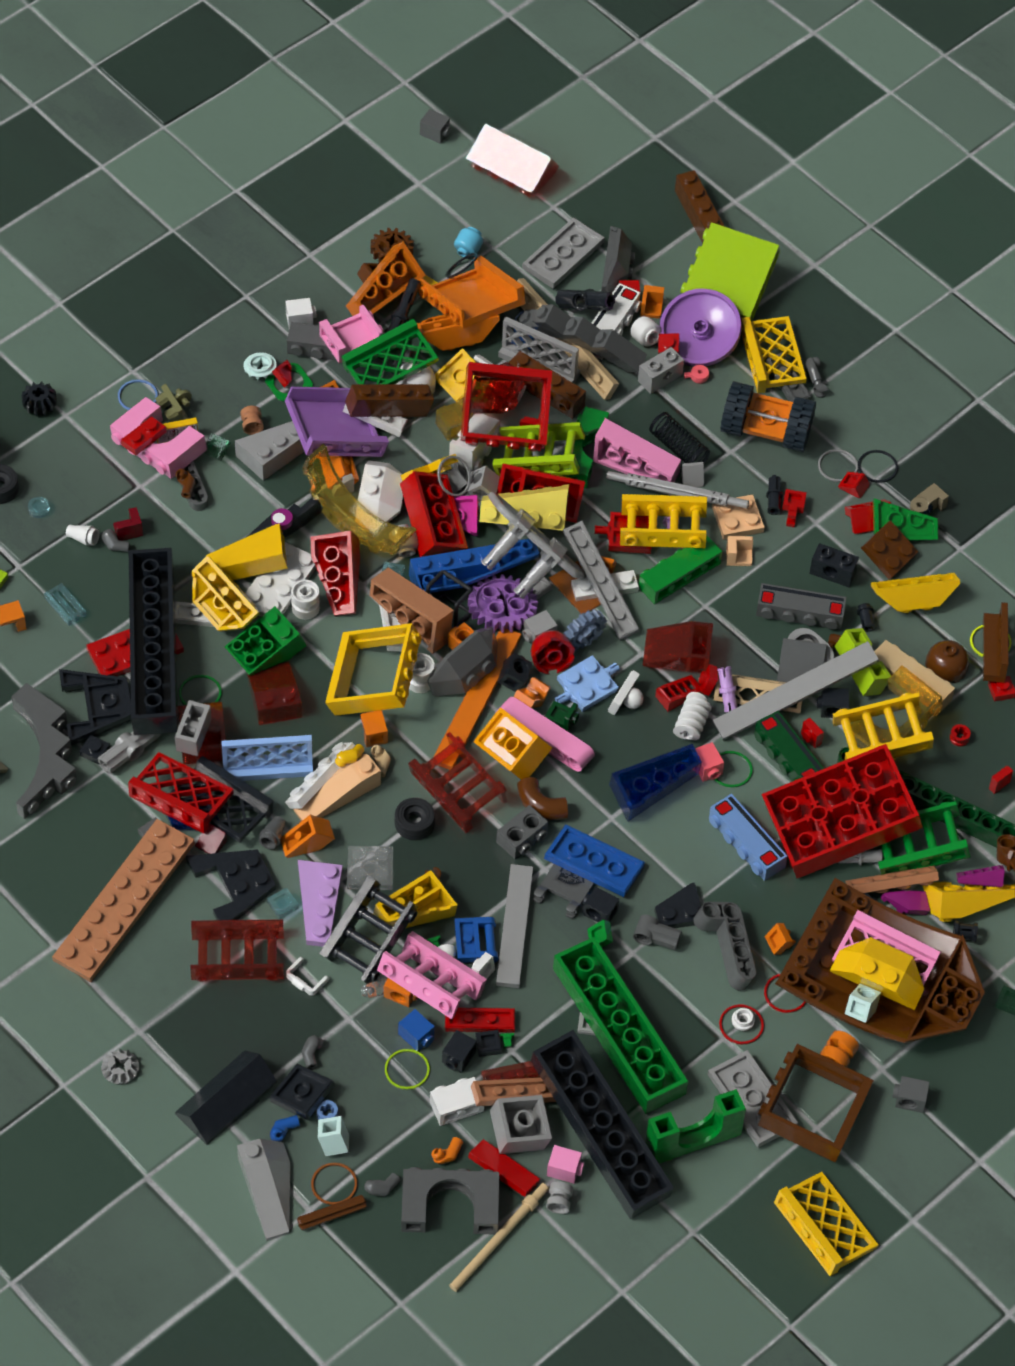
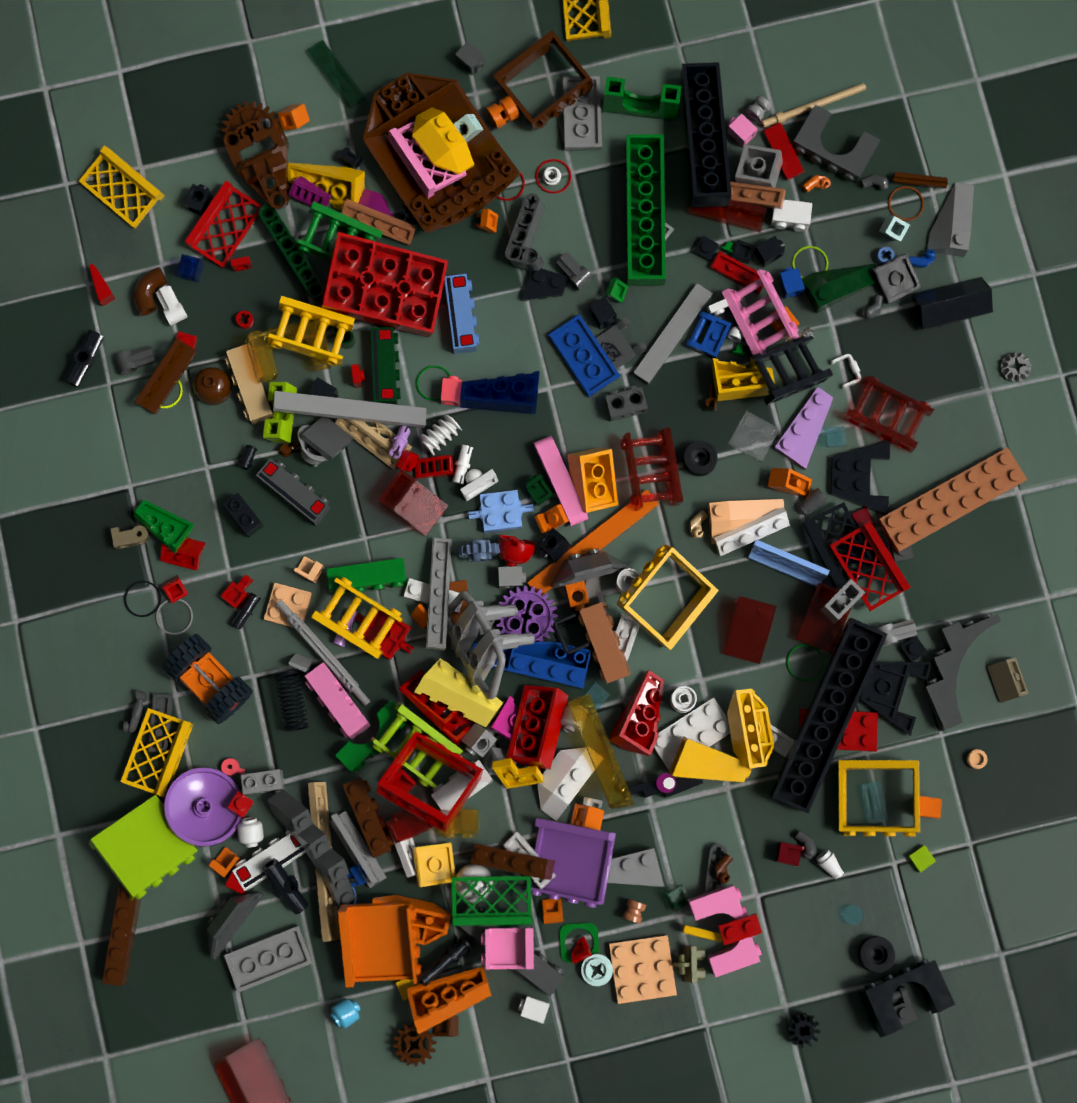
camera: 150 degrees left, 25 degrees up
medium blue piece [118,380,158,410] -> none
green slope [224,606,307,676] -> none
yellow arm [335,744,364,767] -> none
orange panel [361,710,388,748] -> none
light grey piece [437,456,471,496] -> none
black piece [445,253,478,278] -> none
reddish brown cylinder [517,777,568,820] -> none
reddish brown plate [861,520,918,580] -> none
yellow wedge [871,573,960,613] -> none
none -> white pin [452,445,473,485]
none -> light nougat plate [609,935,677,1004]
none -> black plate [693,235,719,262]
none -> dark green wedge [802,264,877,314]
none -> yellow window [839,760,920,837]

